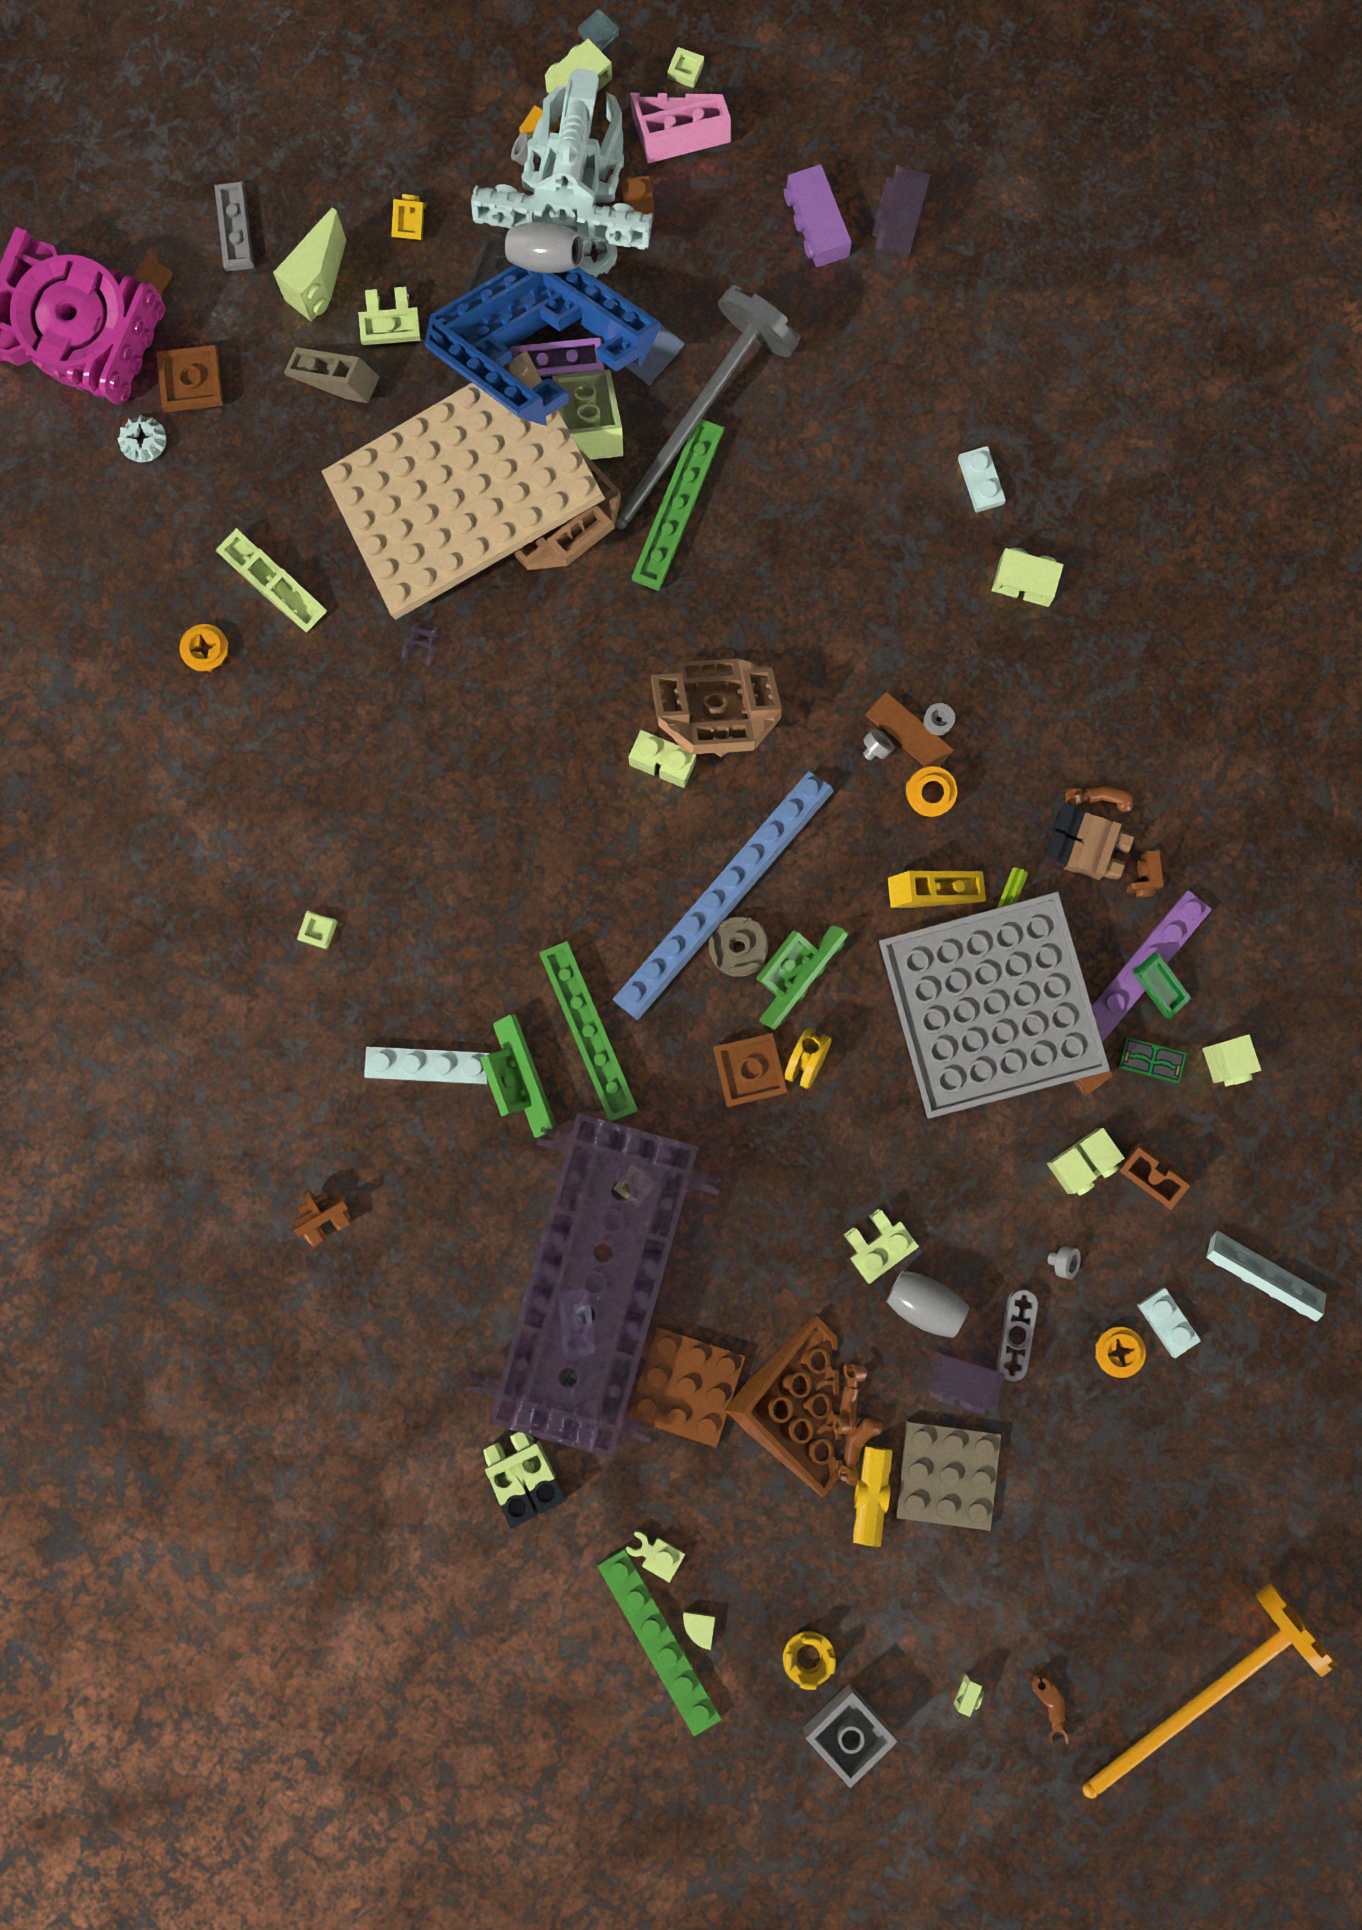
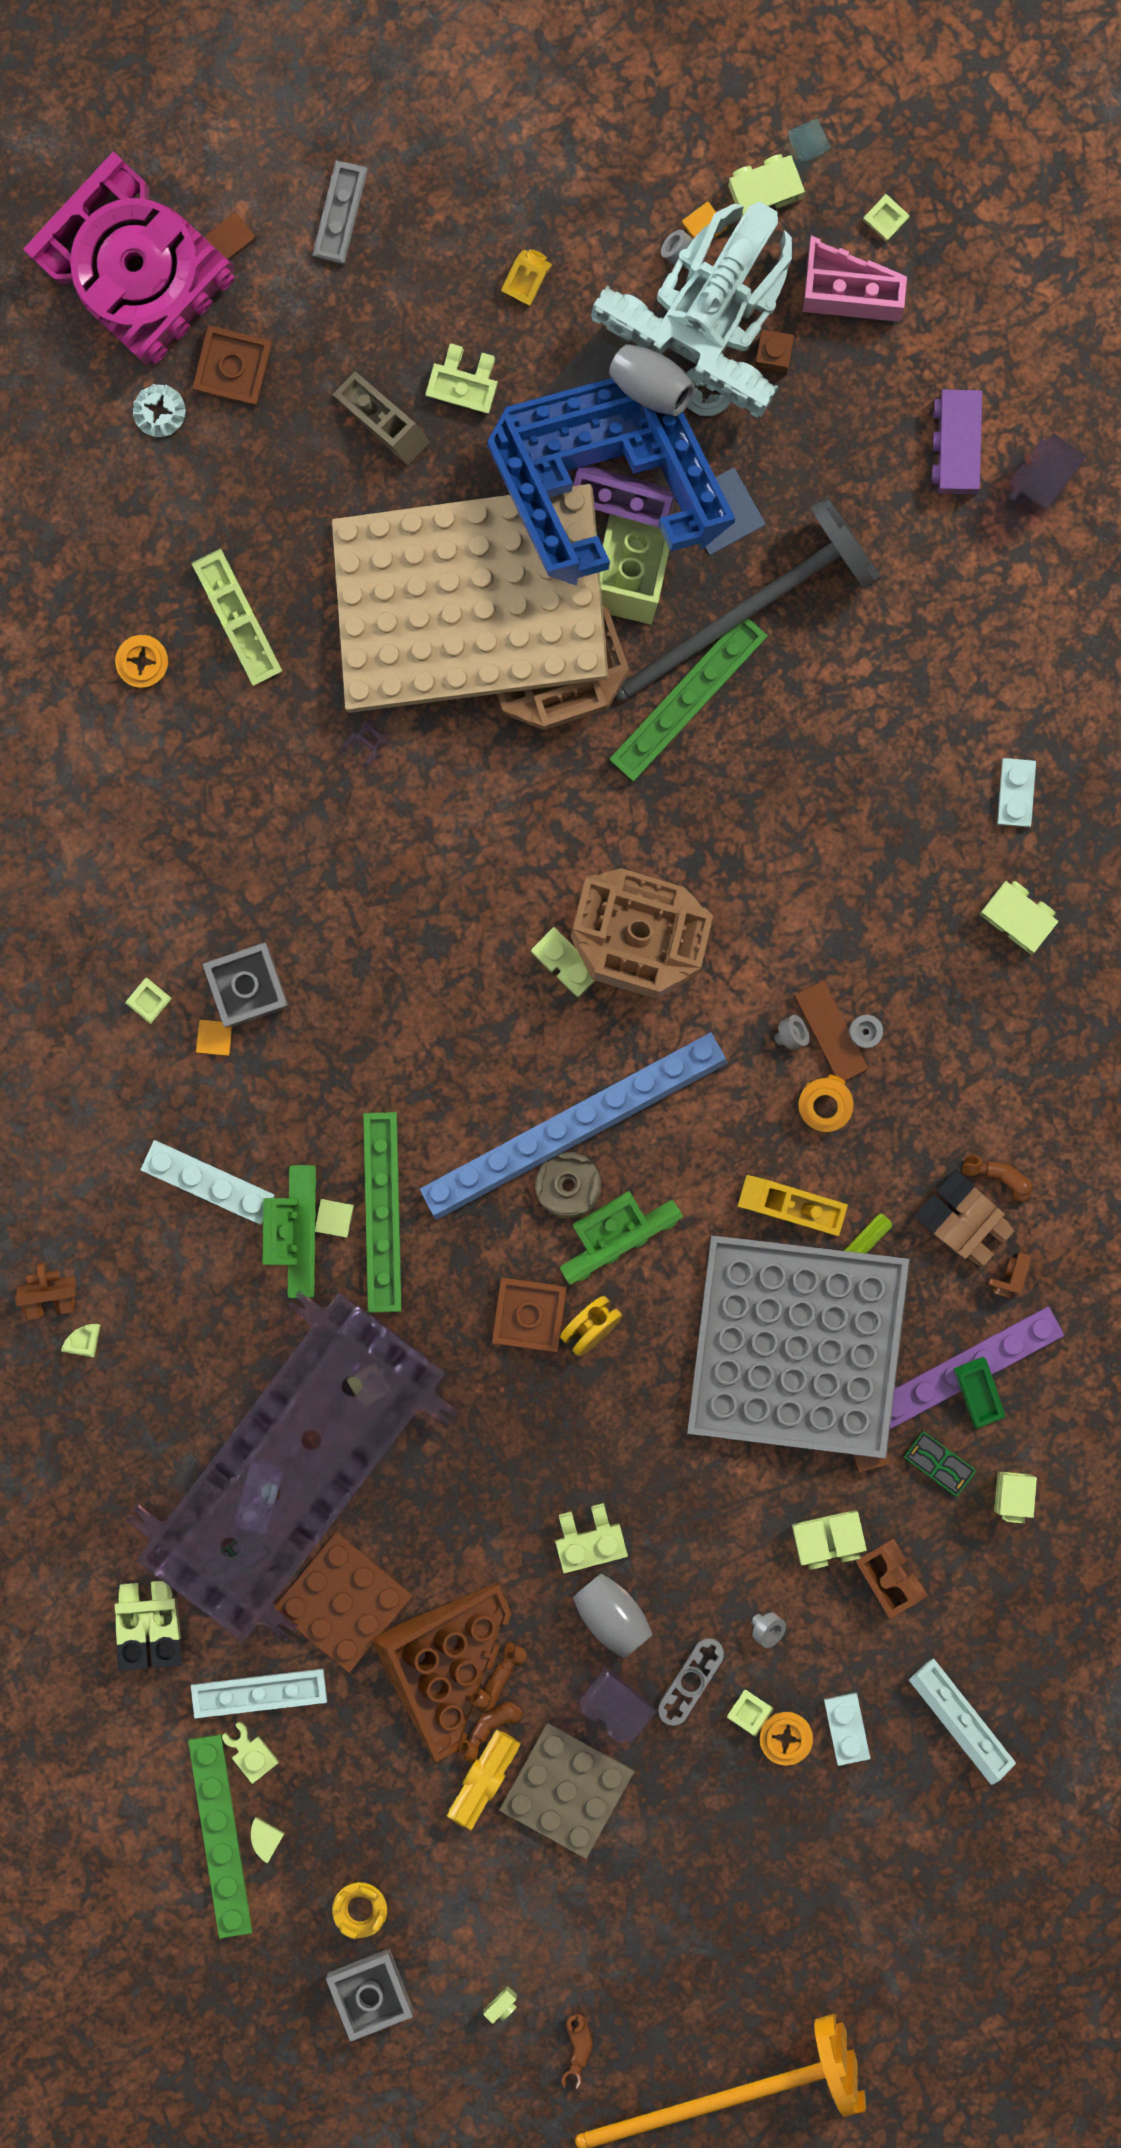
camera: 30 degrees right, 5 degrees up
yellowish green slope [273,208,346,322] -> none
none -> yellowish green tile [61,1324,101,1357]
none -> light aqua plate [191,1668,327,1718]
none -> light orange tile [196,1020,233,1056]
none -> light grey brick [203,942,289,1028]
none -> yellowish green tile [315,1199,354,1238]
none -> yellowish green plate [727,1690,774,1737]

